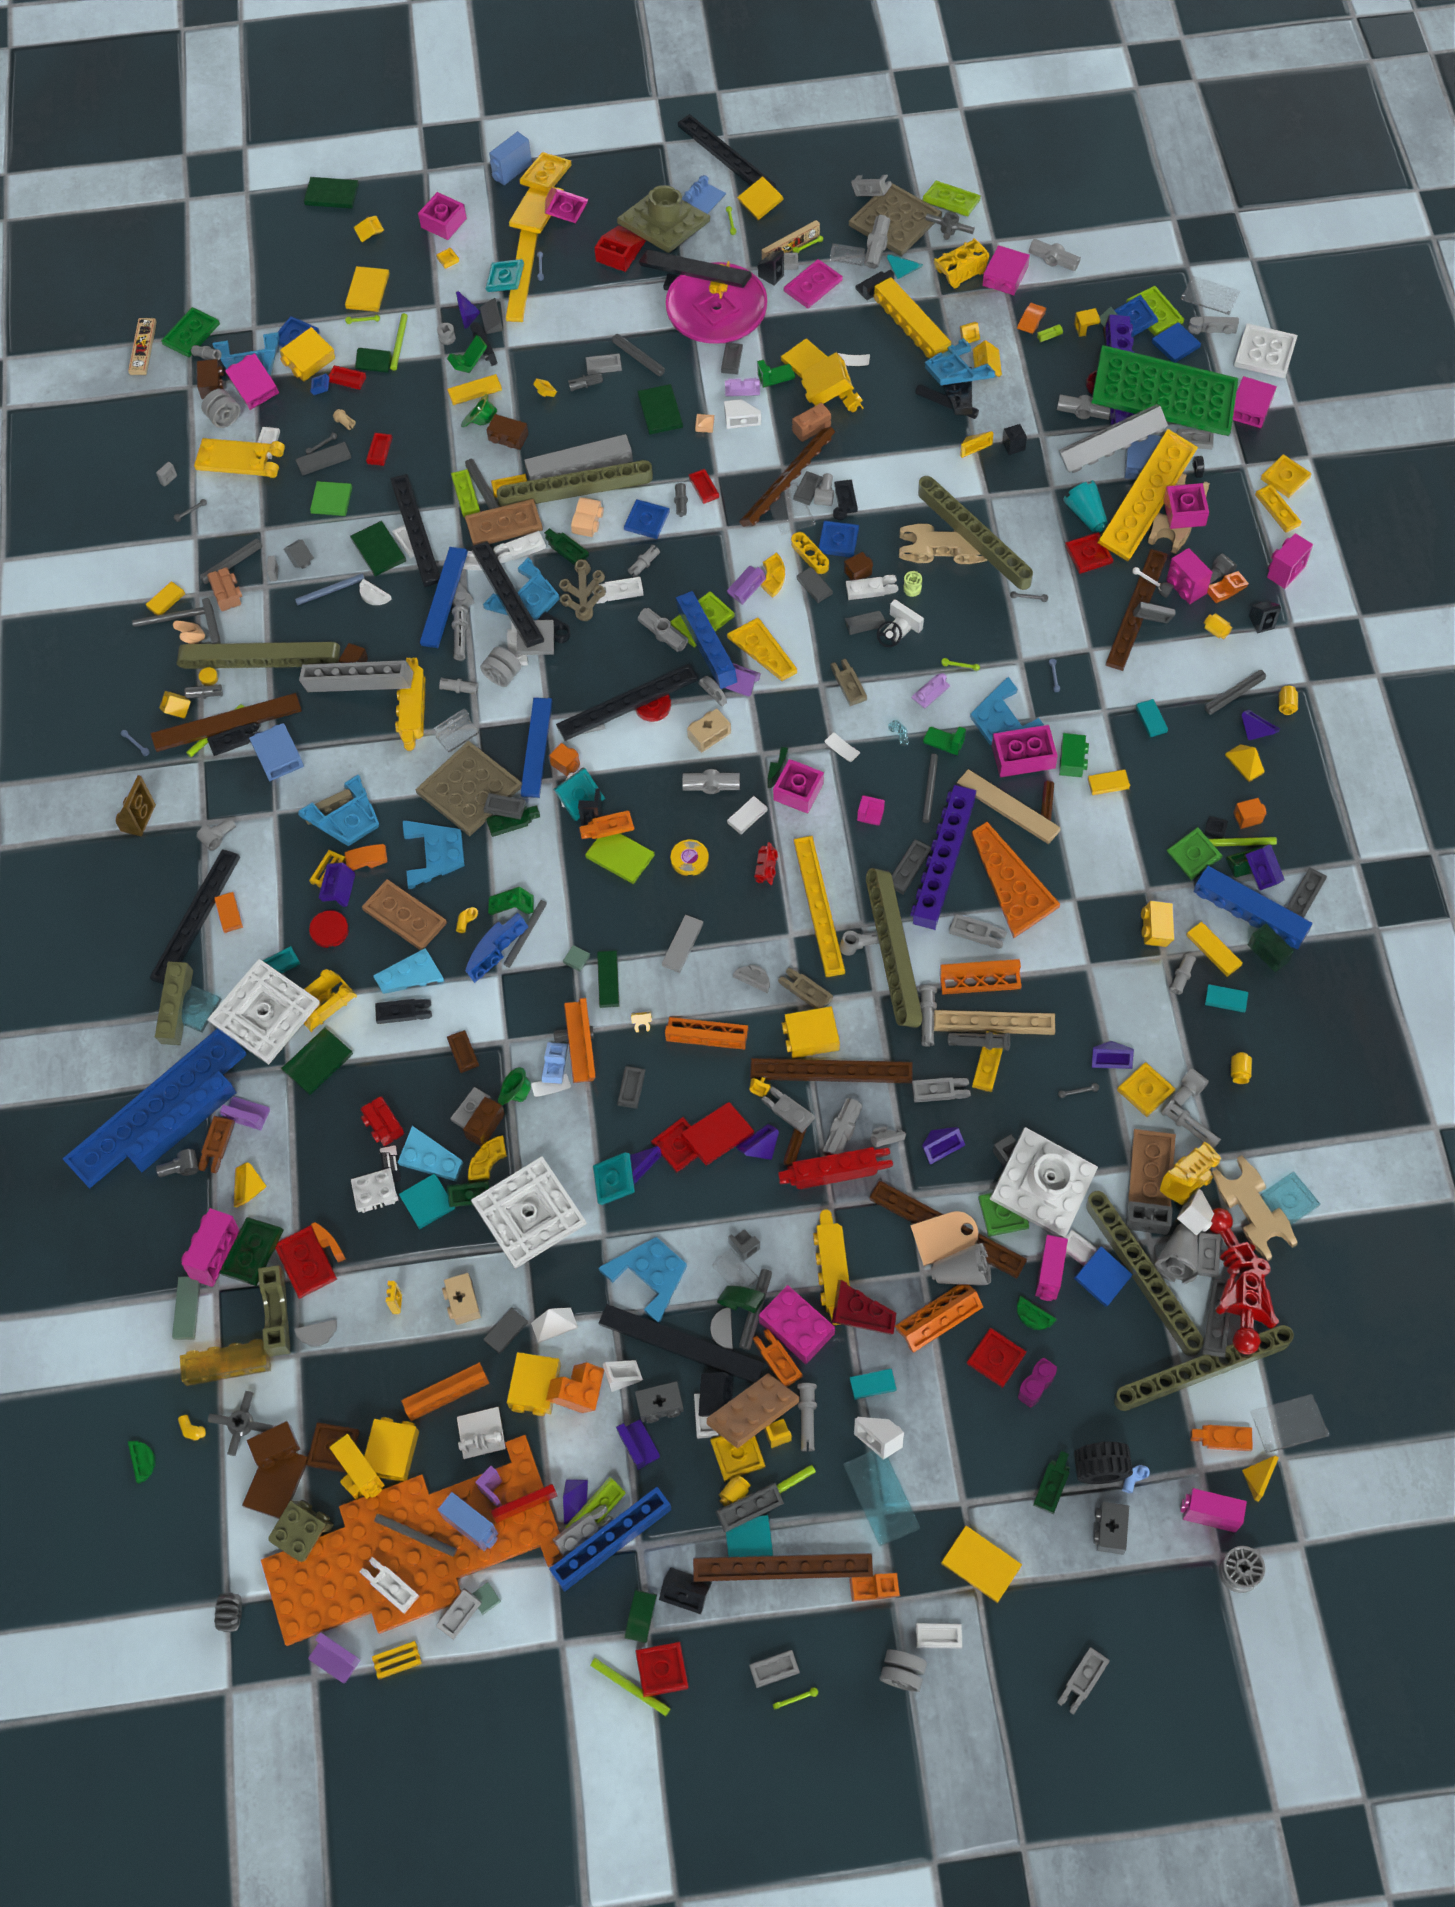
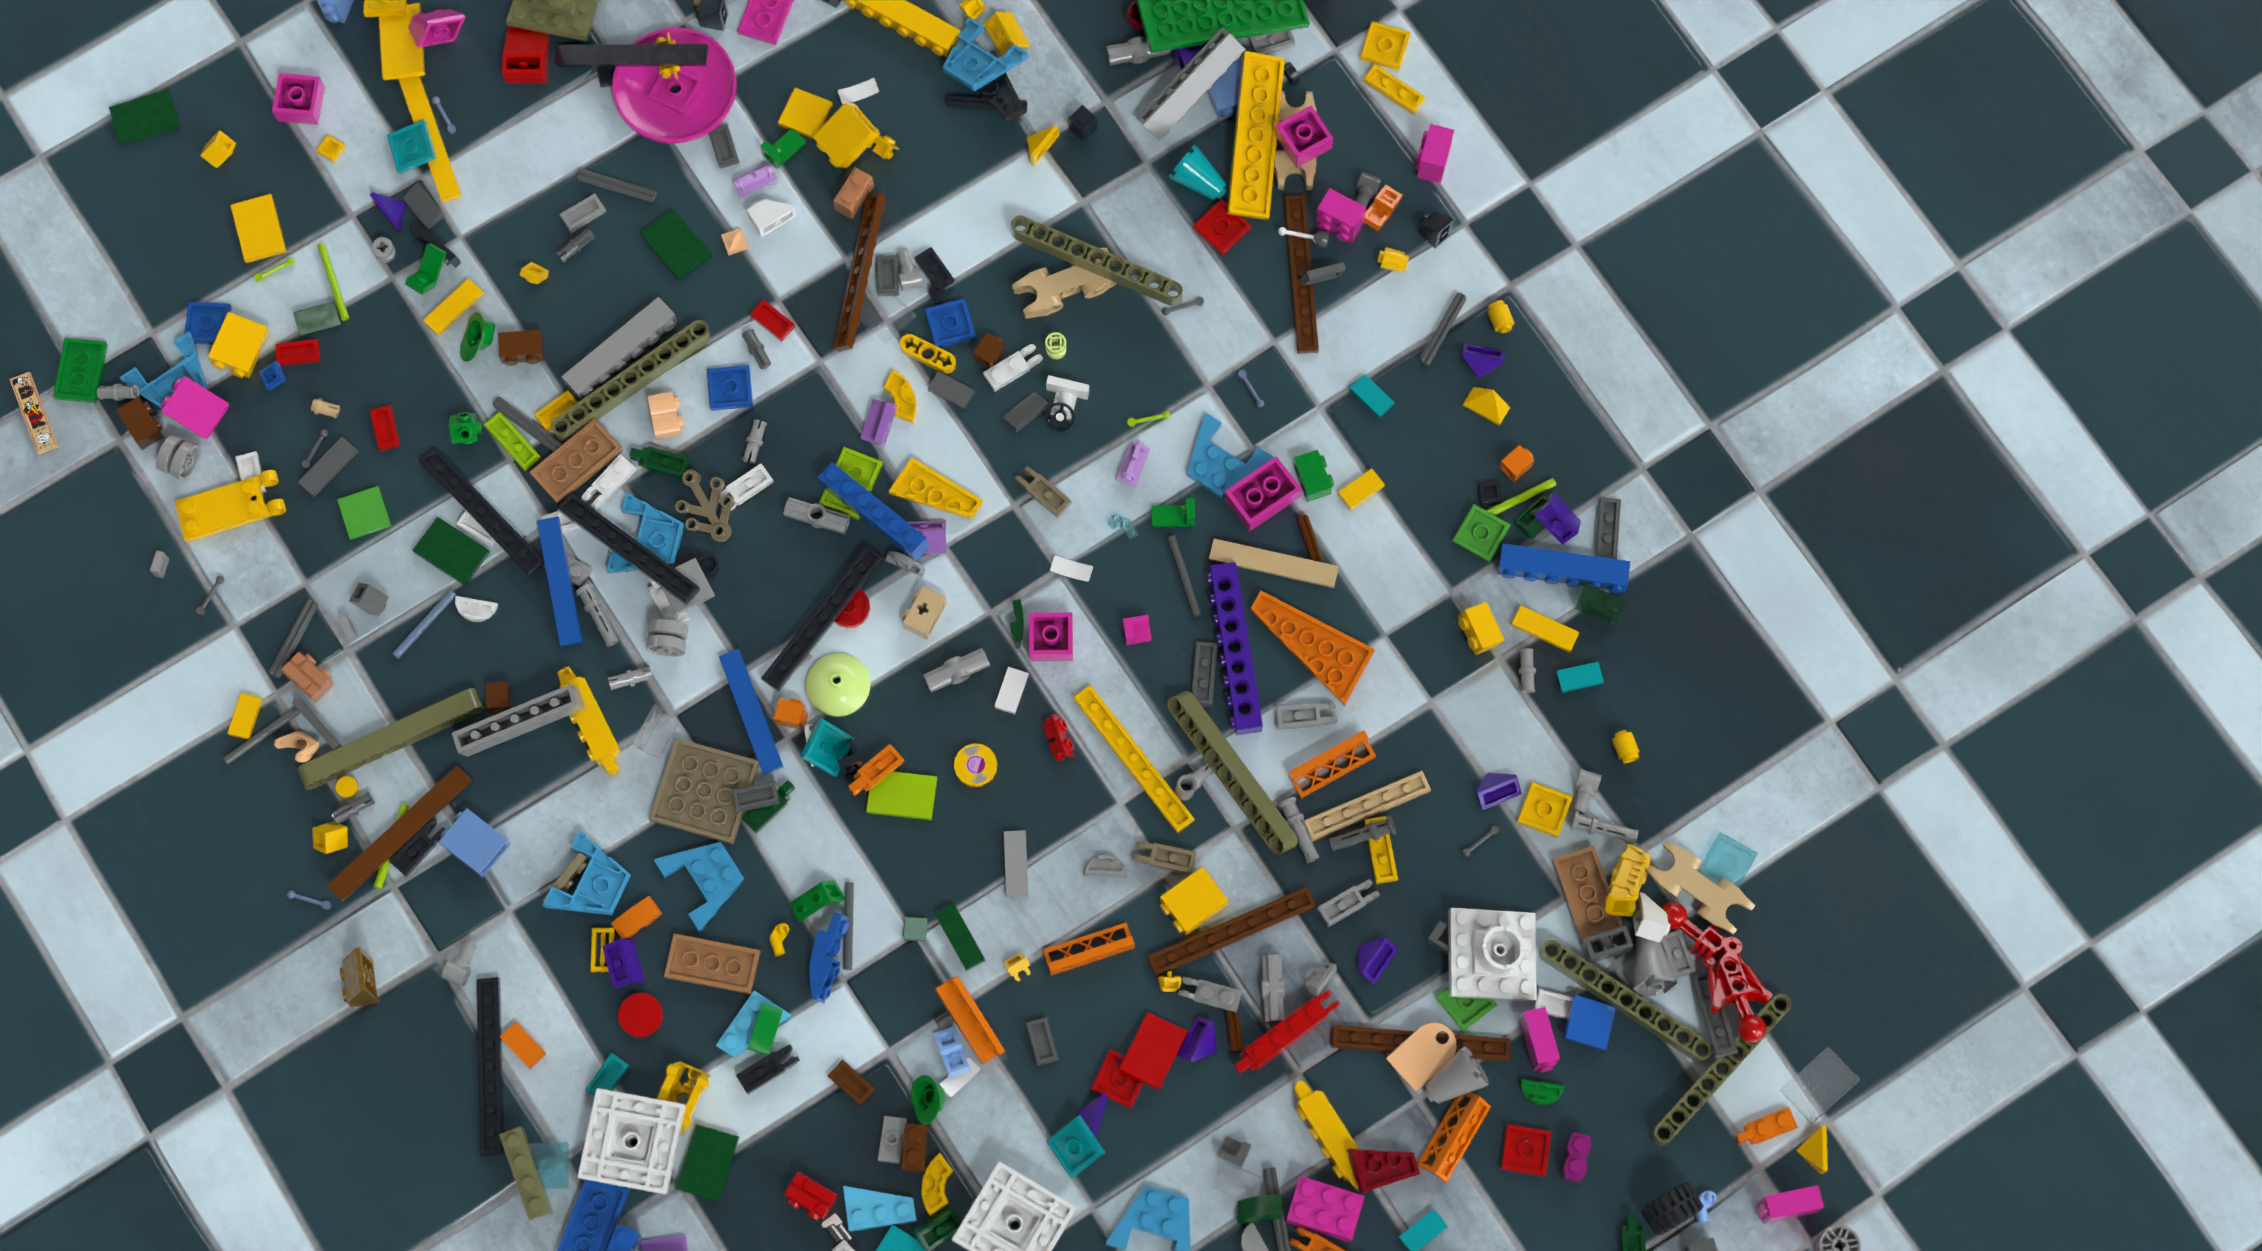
camera: 30 degrees left, 10 degrees up
none -> green brick [449,412,482,444]
none -> green slope [747,1003,783,1056]
none -> yellowish green dish [805,653,871,717]

